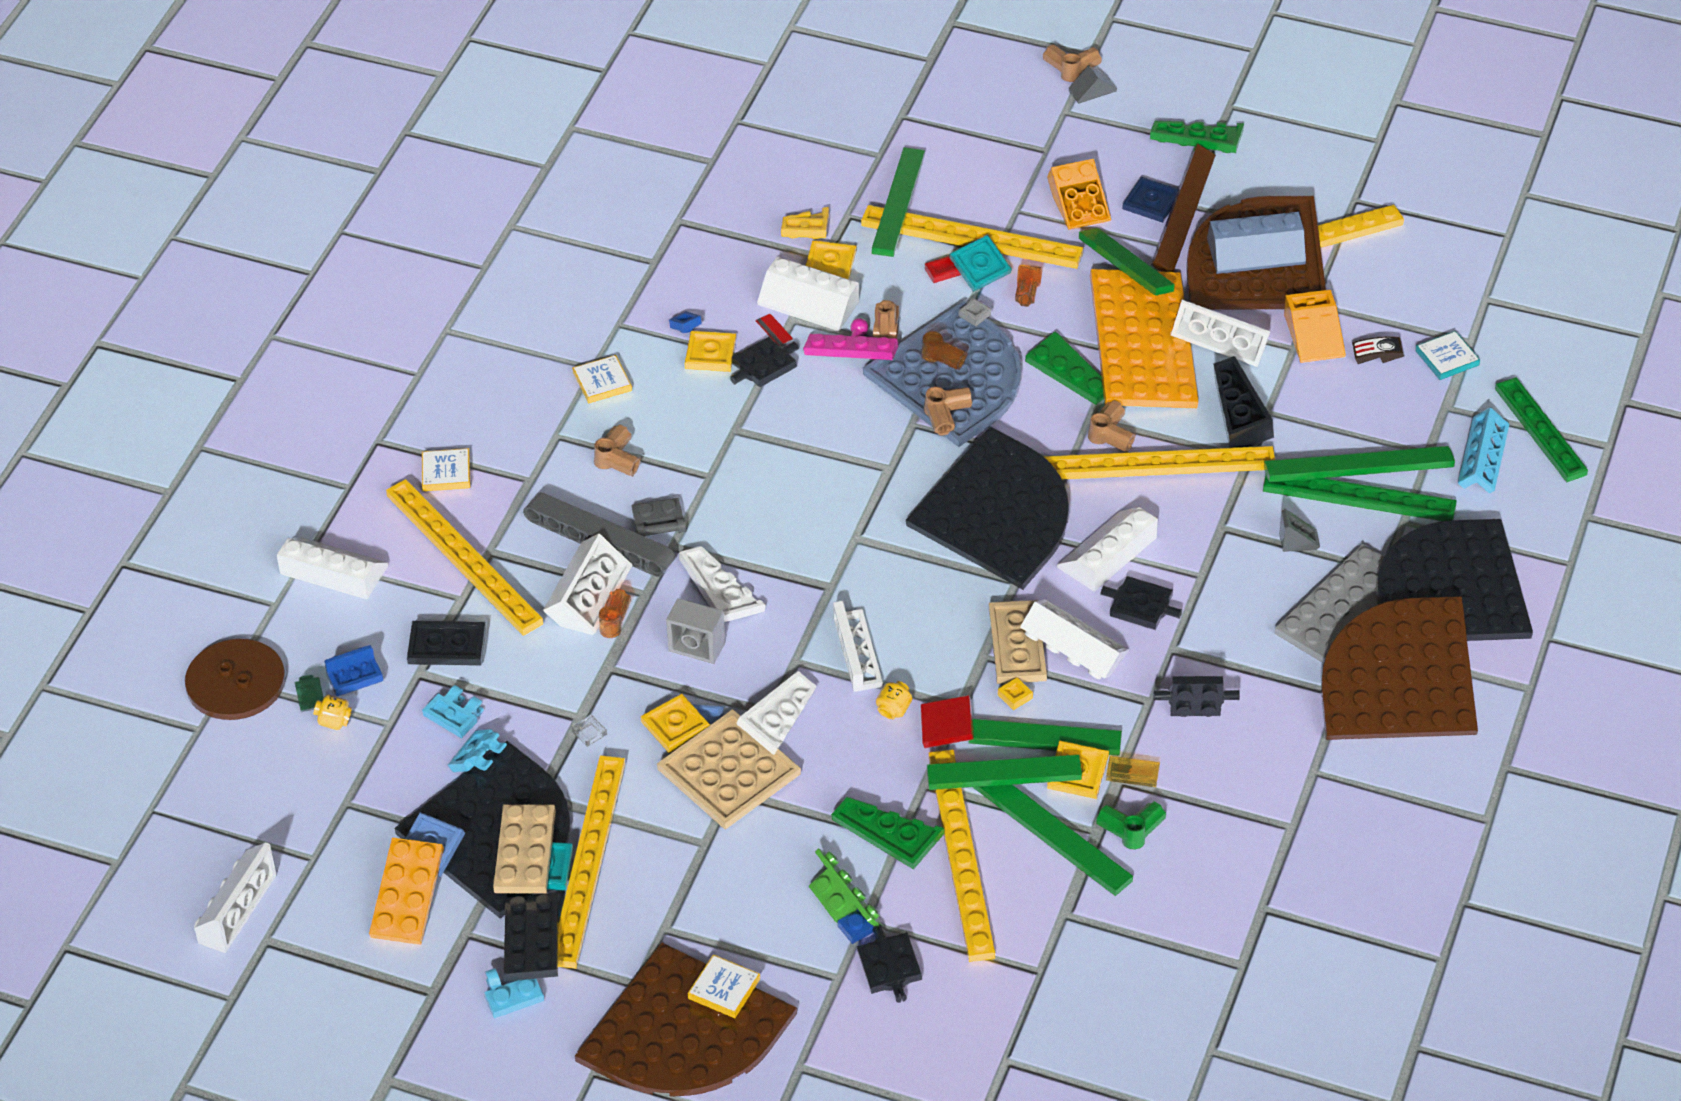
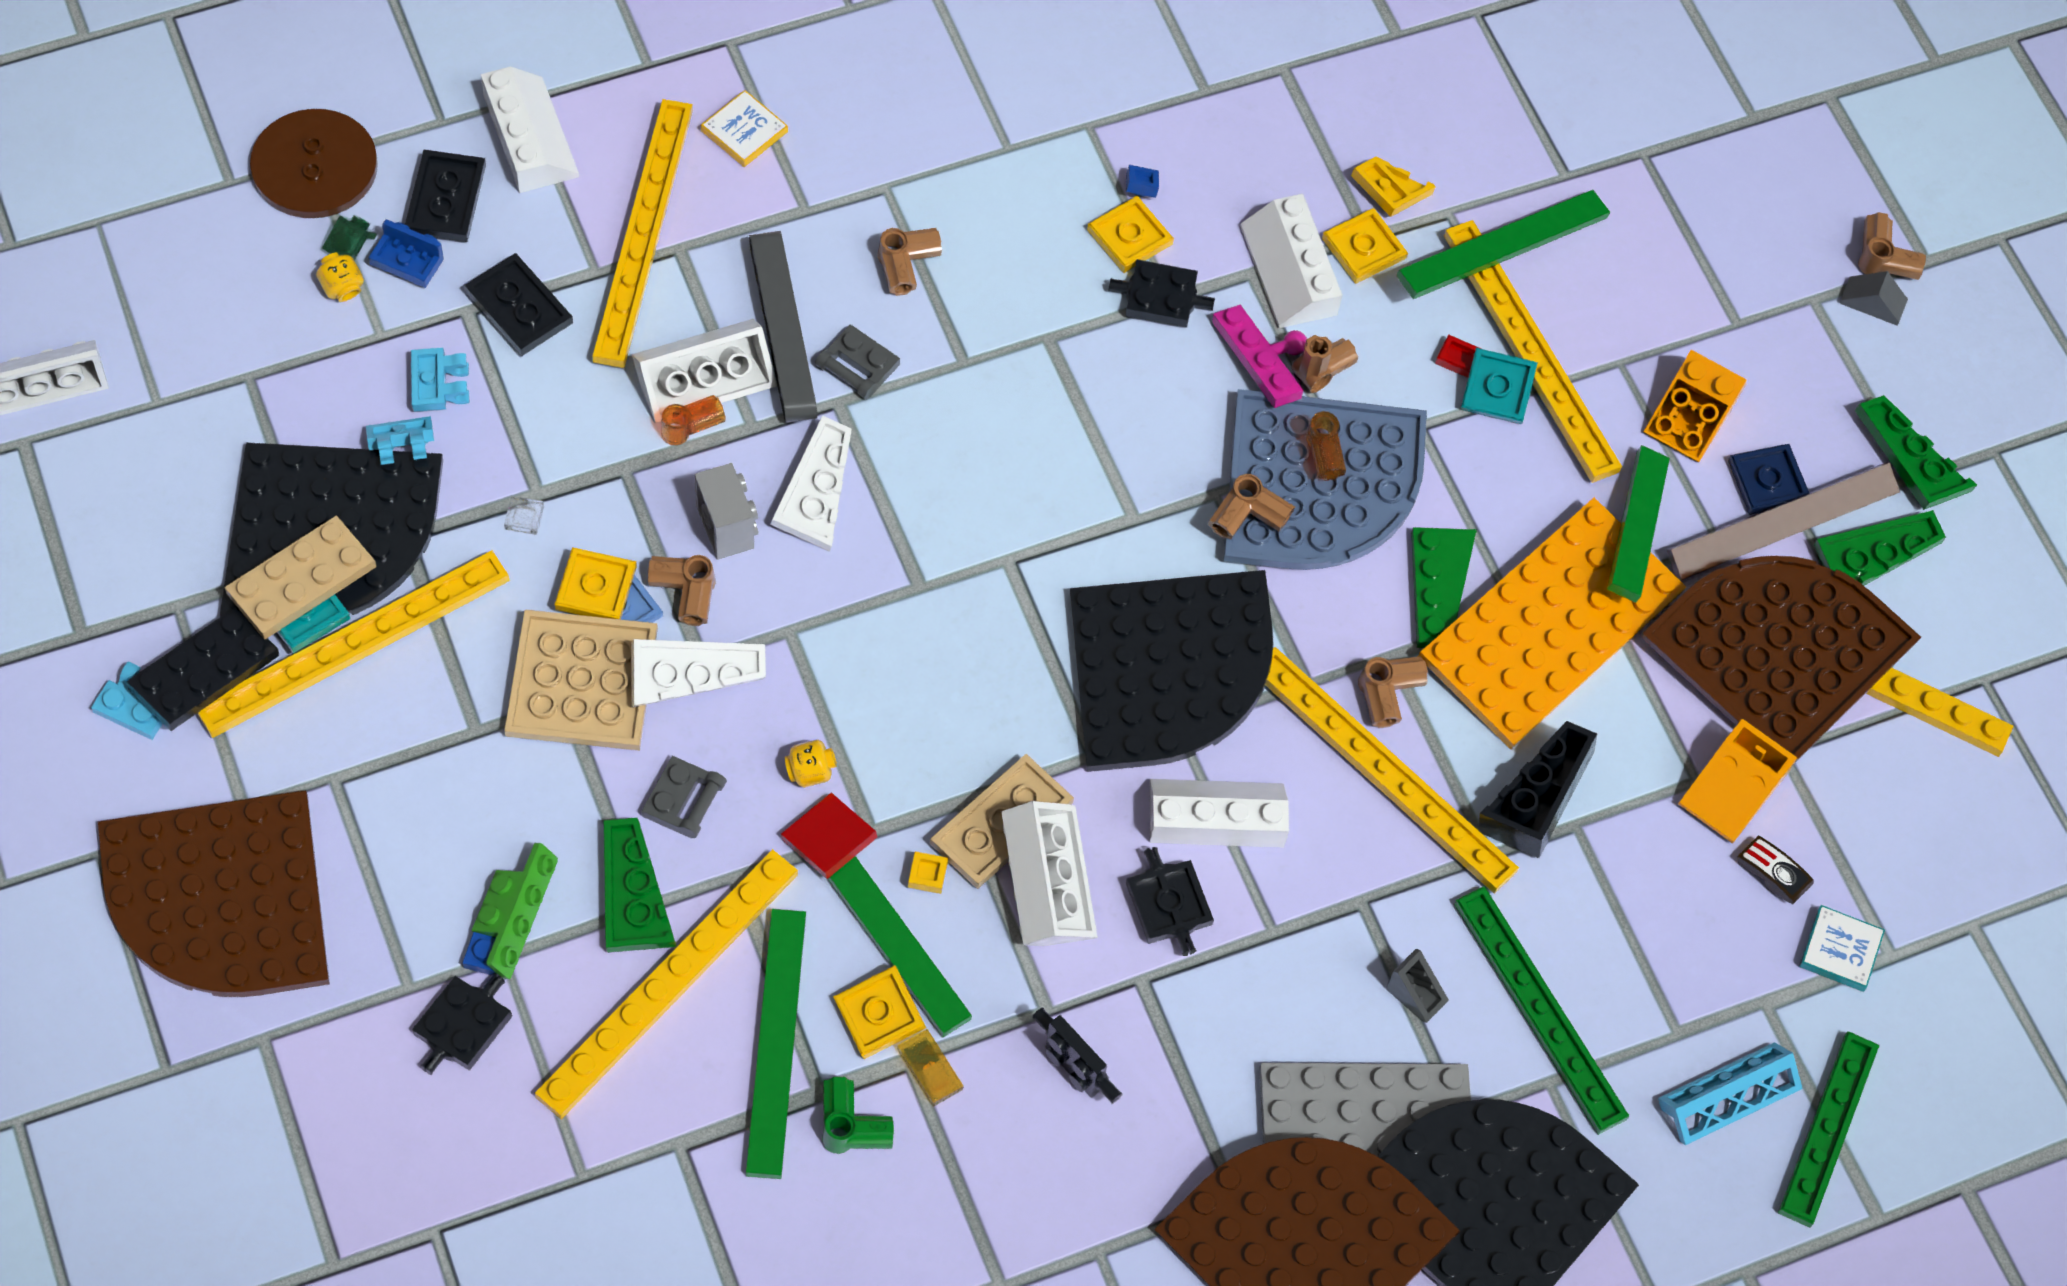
camera: 40 degrees right, 15 degrees up
light orange plate [369,837,444,945] -> none
medium blue tile [405,812,465,877] -> none
white tile [572,355,632,404] -> none
white tile [688,955,760,1018] -> none
red sticker [756,314,793,346] -> none
white fence [833,601,883,692] -> none
green tile [927,755,1082,790] -> none
light grey tile [959,299,991,326] -> none
clear orange piece [1015,264,1042,307] -> none
white slope [1171,300,1270,367] -> none
slope [1207,212,1306,274] -> none
green tile [1264,446,1455,482] -> none
none -> black plate [405,149,486,242]
none -> dark grey plate [641,755,727,838]
none -> medium nougat piece [648,555,716,626]
none -> green wing [1814,510,1946,586]

